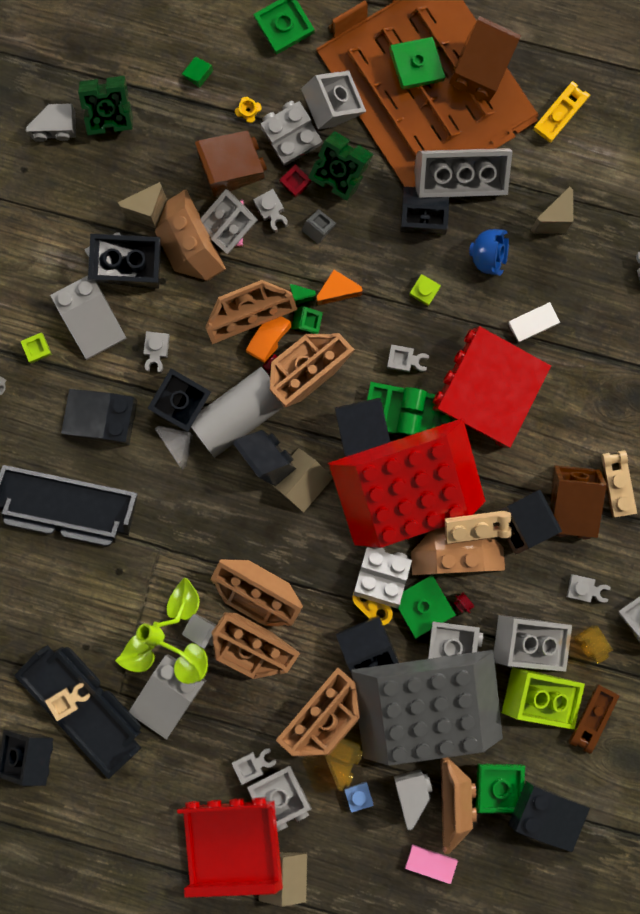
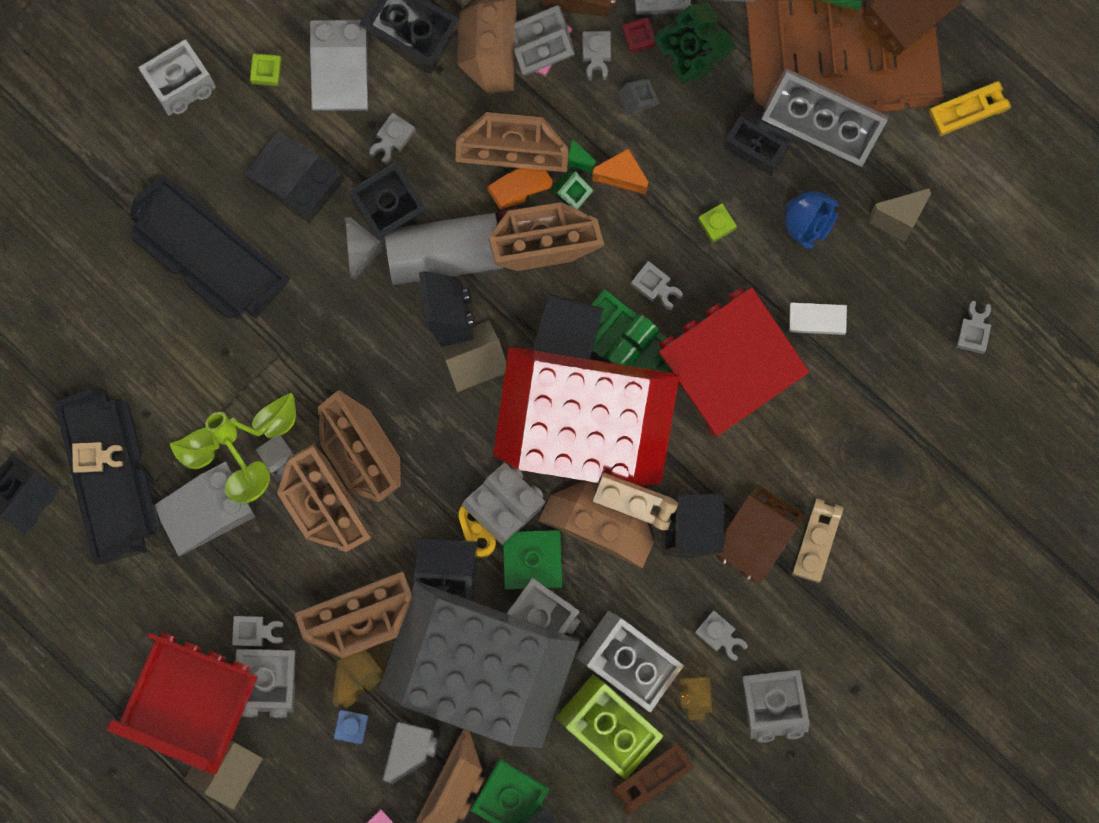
camera: 25 degrees right, 5 degrees down
dark red plate [454,592,475,614] -> none

